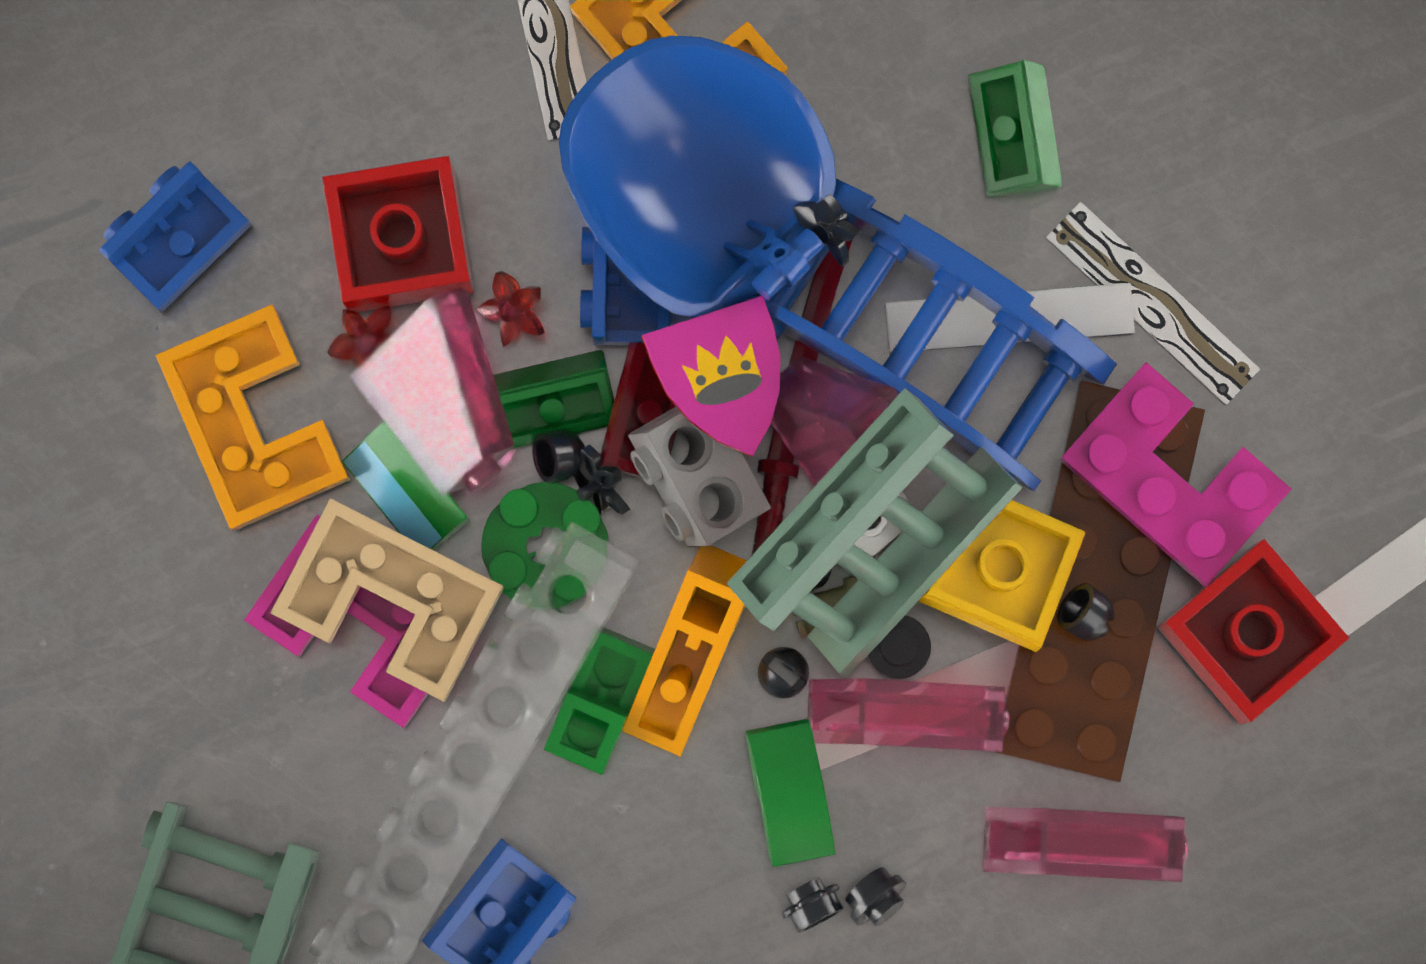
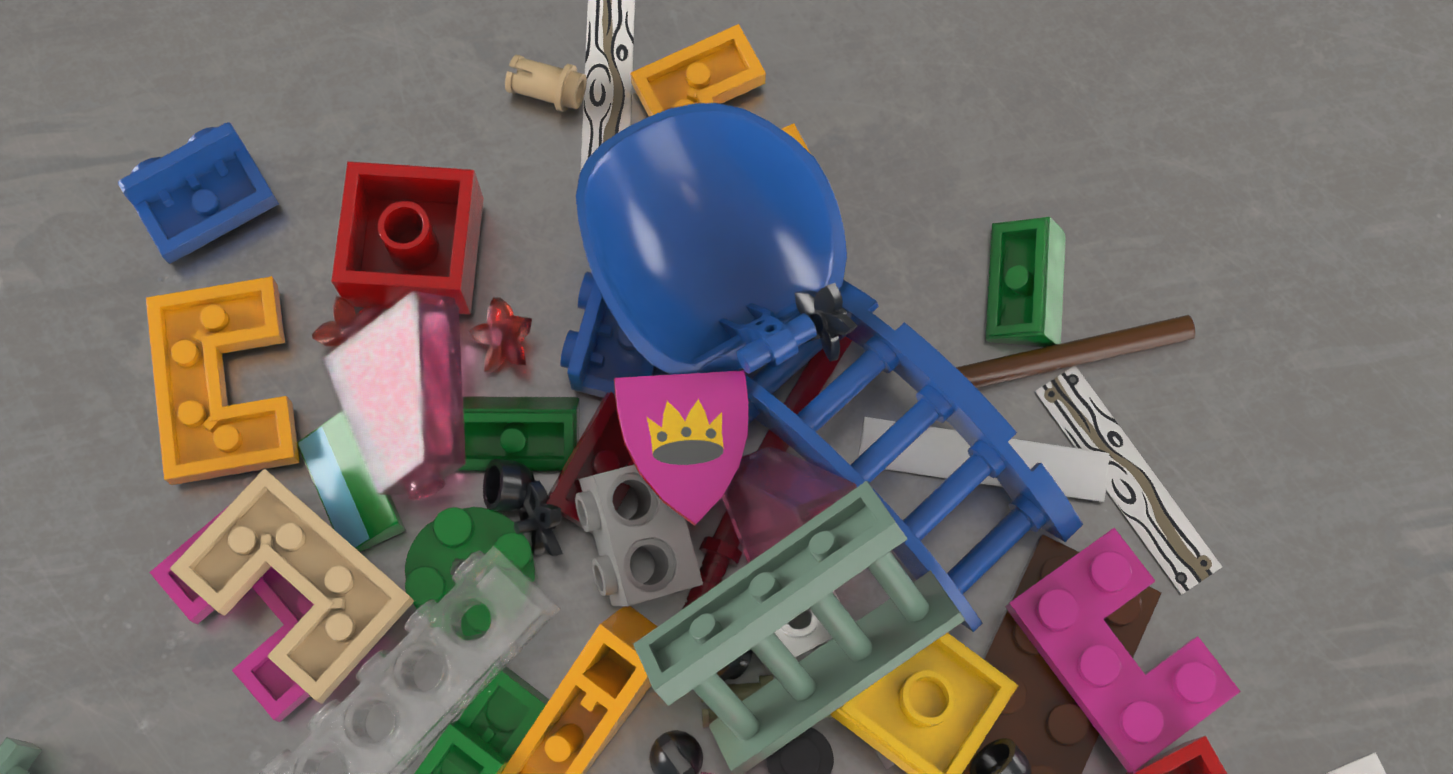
camera: 10 degrees right, 10 degrees down
none -> tan pin [505,54,587,112]
none -> reddish brown bar [956,315,1196,388]

